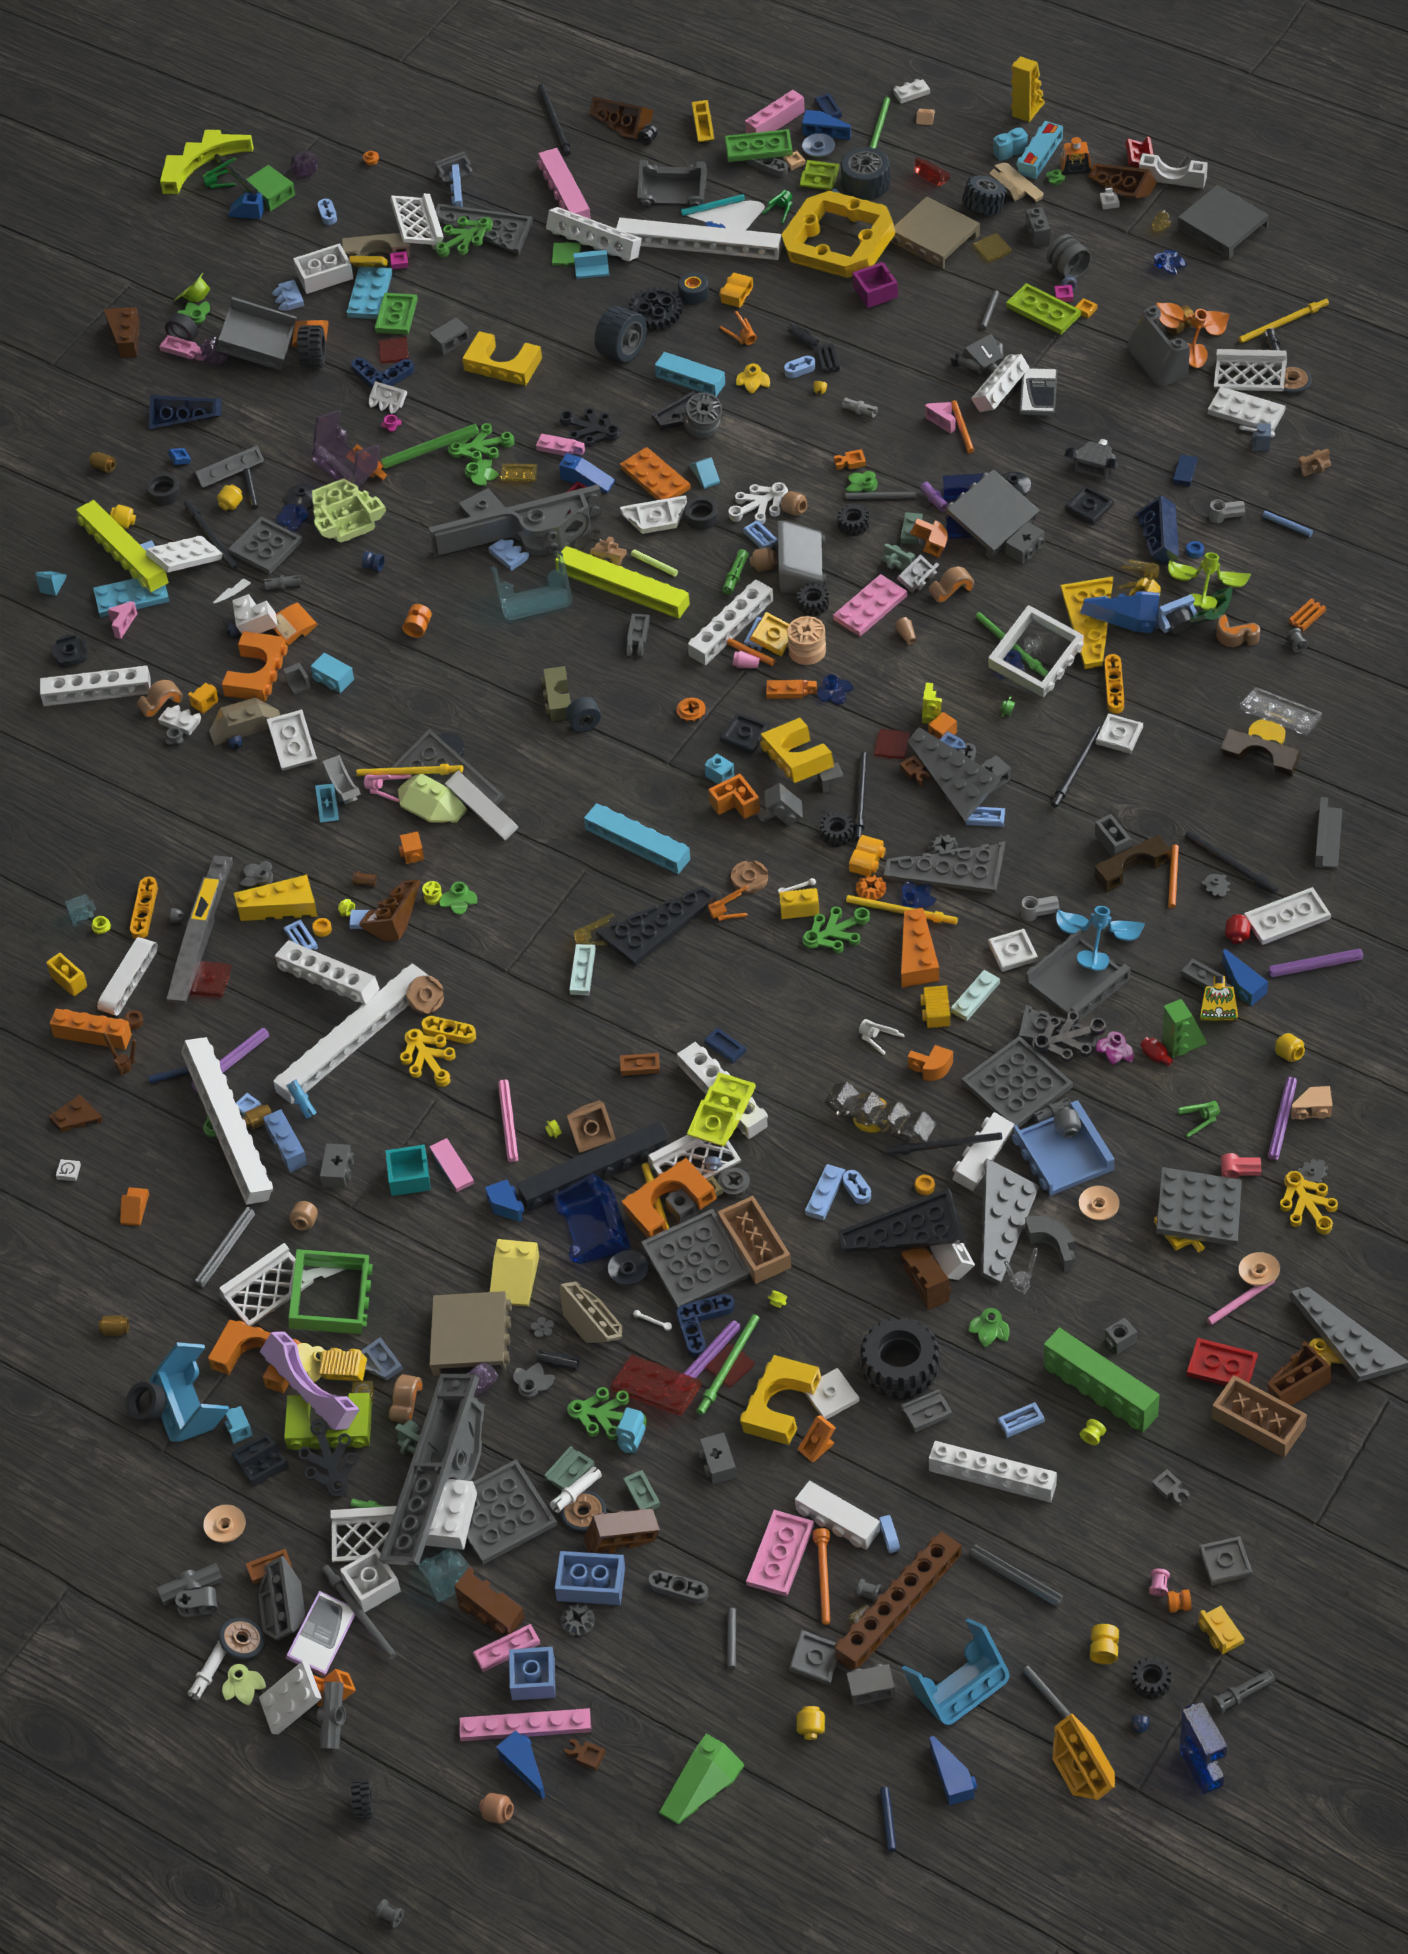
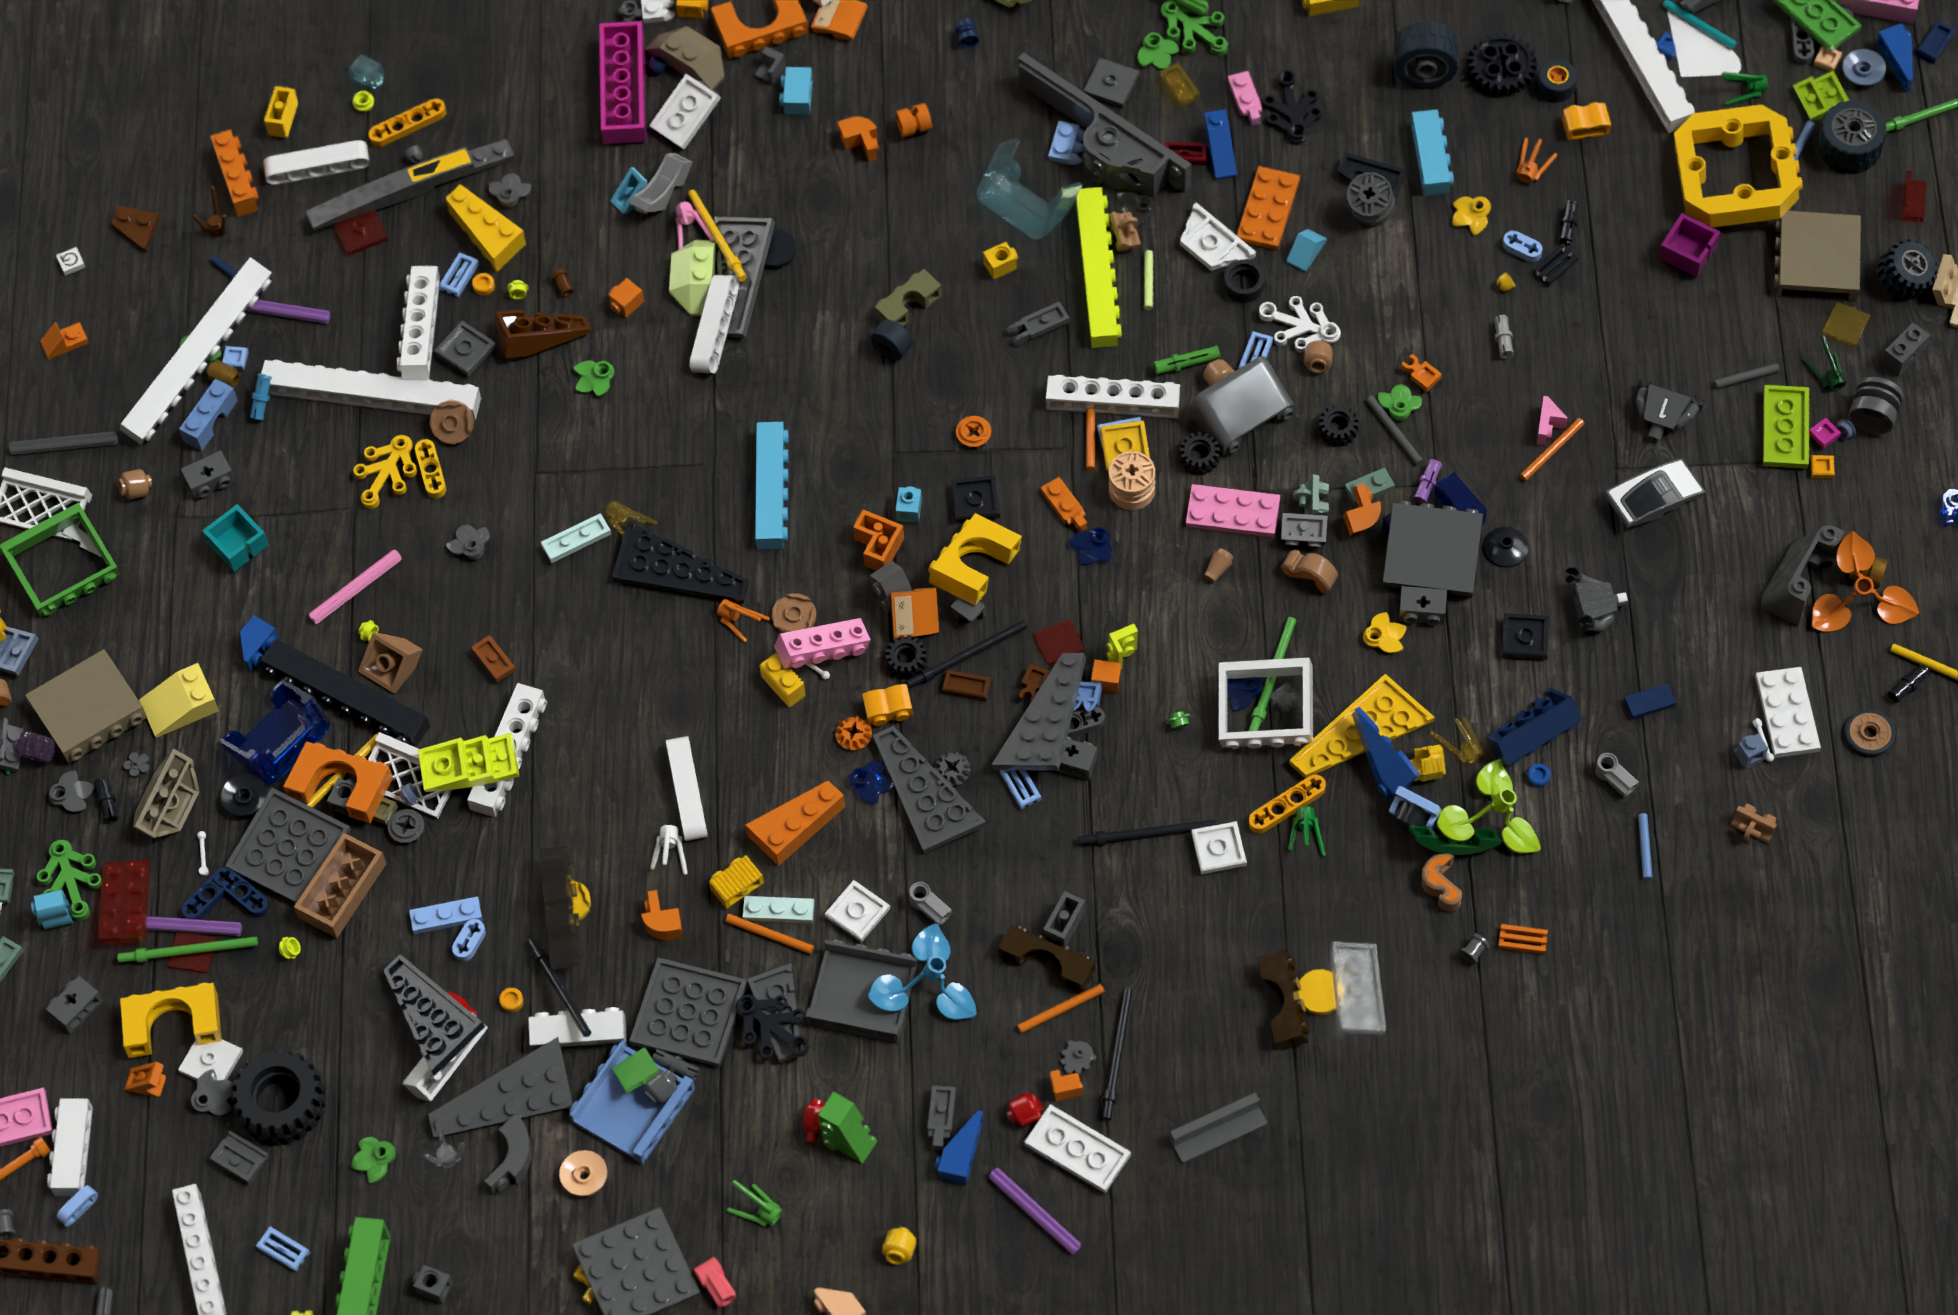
camera: 55 degrees right, 10 degrees up
reddish brown tile [124,1010,144,1030] -> none
light blue tile [350,910,369,929] -> none
neon yellow wheel [422,881,442,905] -> none
bright pink tile [430,1138,474,1192] -> none
dark blue tile [704,1028,746,1063] -> none
bright pink cone [732,651,759,669] -> none
bright green plant [802,907,870,953] -> none
yellow bar [846,895,958,925] -> none
reddish brown wedge [901,1246,951,1310] -> none
white brick [971,354,1029,412] -> none
magenta plate [1096,1031,1134,1065] -> none
torso [1200,976,1238,1021] -> none
white fence [1214,349,1287,391] -> none
medium lavender axle [1268,1077,1297,1160] -> none
none -> dark grey plate [191,1069,234,1116]
none -> dark grey plate [434,321,496,377]
none -> dark grey plate [446,525,490,560]
none -> dark pink brick [599,21,646,144]
none -> bright green piece [612,1047,660,1093]
none -> white beam [666,736,708,841]
none -> orange bar [725,914,814,955]
none -> bright pink brick [774,618,871,668]
none -> orange brick [838,117,879,162]
none -> orange slope [891,588,939,638]
none -> reddish brown tile [942,670,991,701]
none -> yellow brick [983,242,1018,280]
none -> orange panel [1050,1070,1083,1102]
none -> green plant [1288,806,1326,857]
none -> yellow plate [1363,612,1407,653]
none -> dark green plant [1803,335,1847,391]

